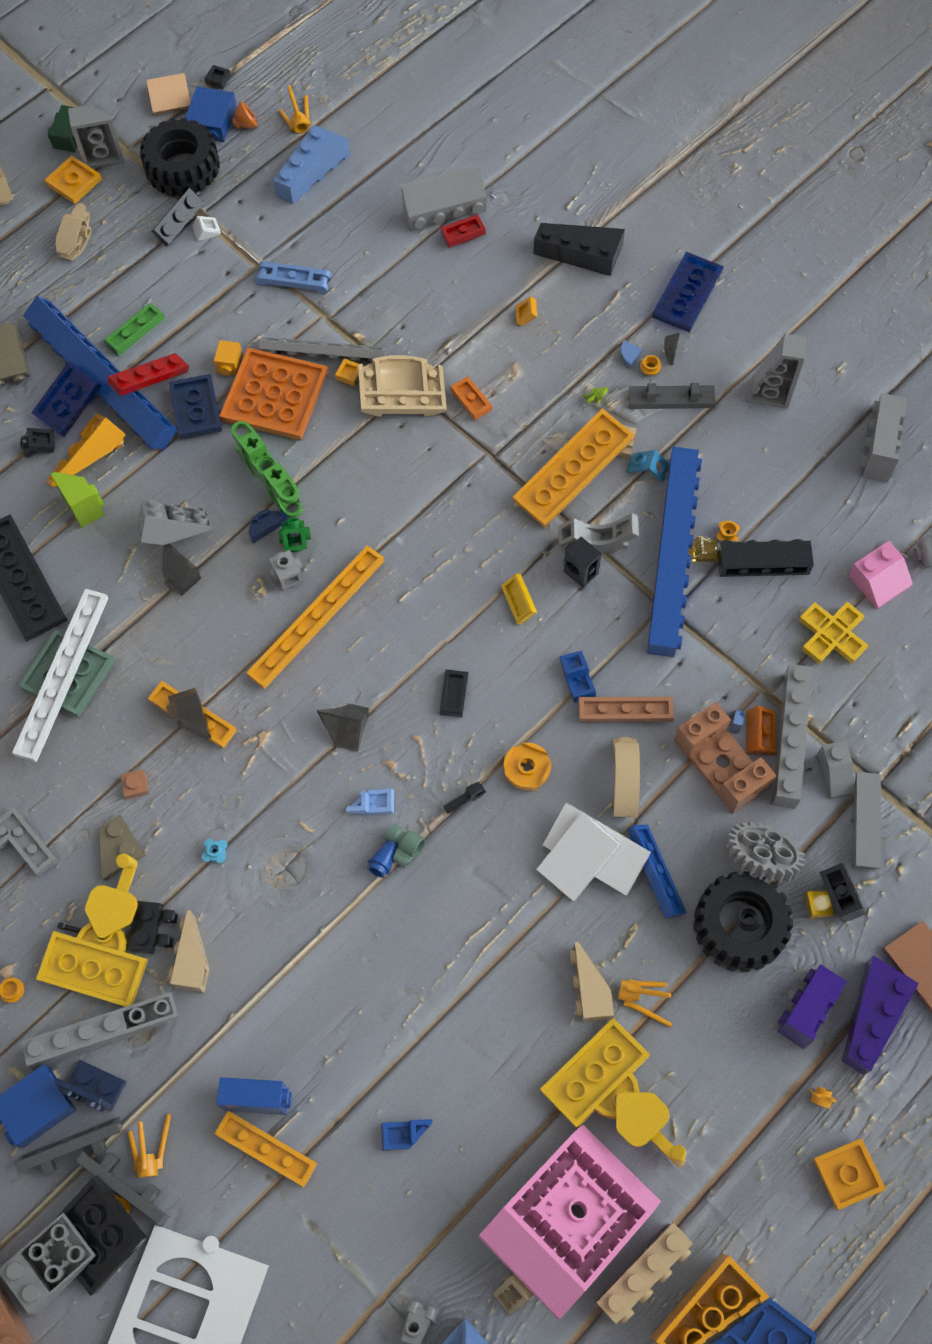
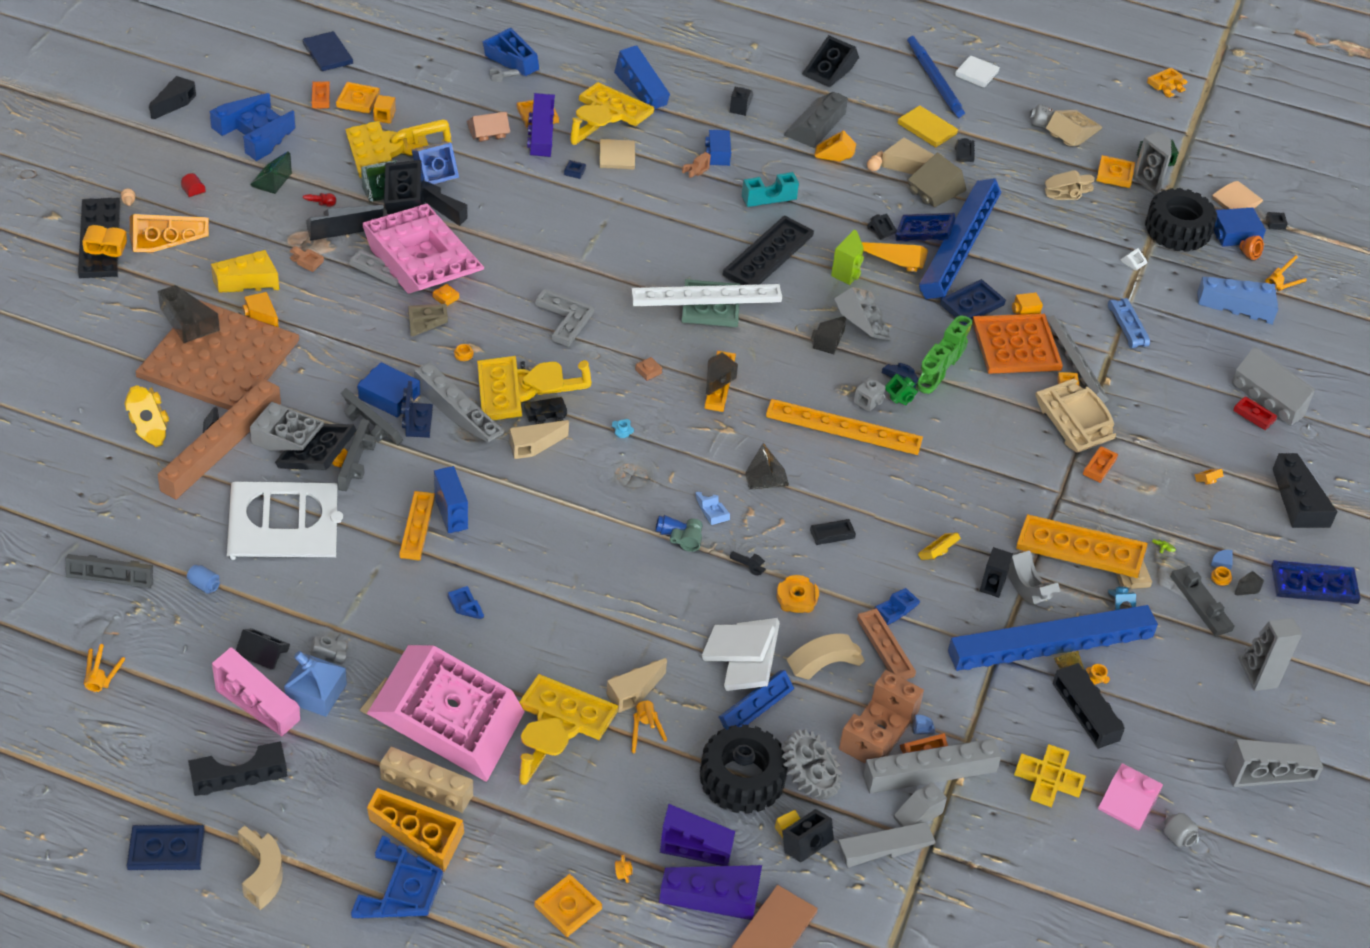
camera: 60 degrees right, 20 degrees down
dark tan wing [99,815,146,881] -> none
bright green tile [104,303,165,356] -> none
red plate [107,353,189,396] -> none
light orange plant [128,1114,171,1178] -> none
plate [151,188,204,246] -> none

